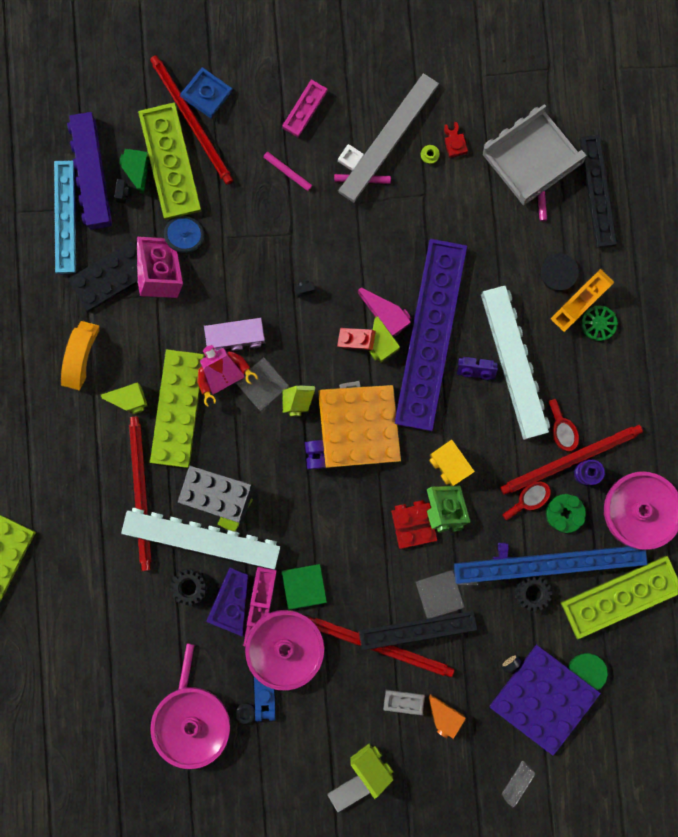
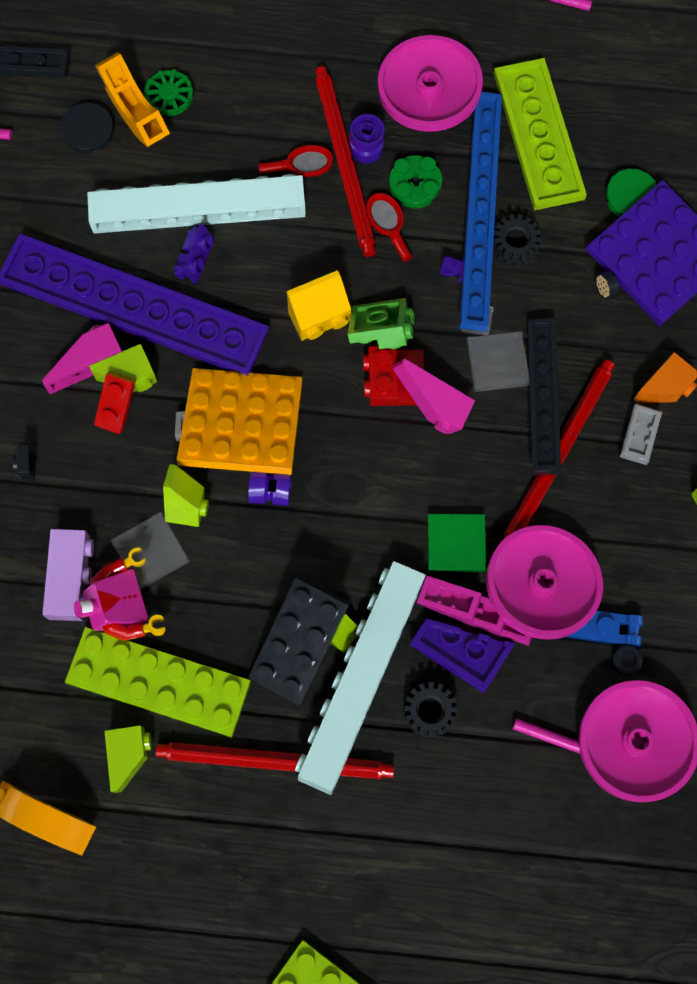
camera: 80 degrees left, 10 degrees down
none -> dark pink slope [393,359,475,434]

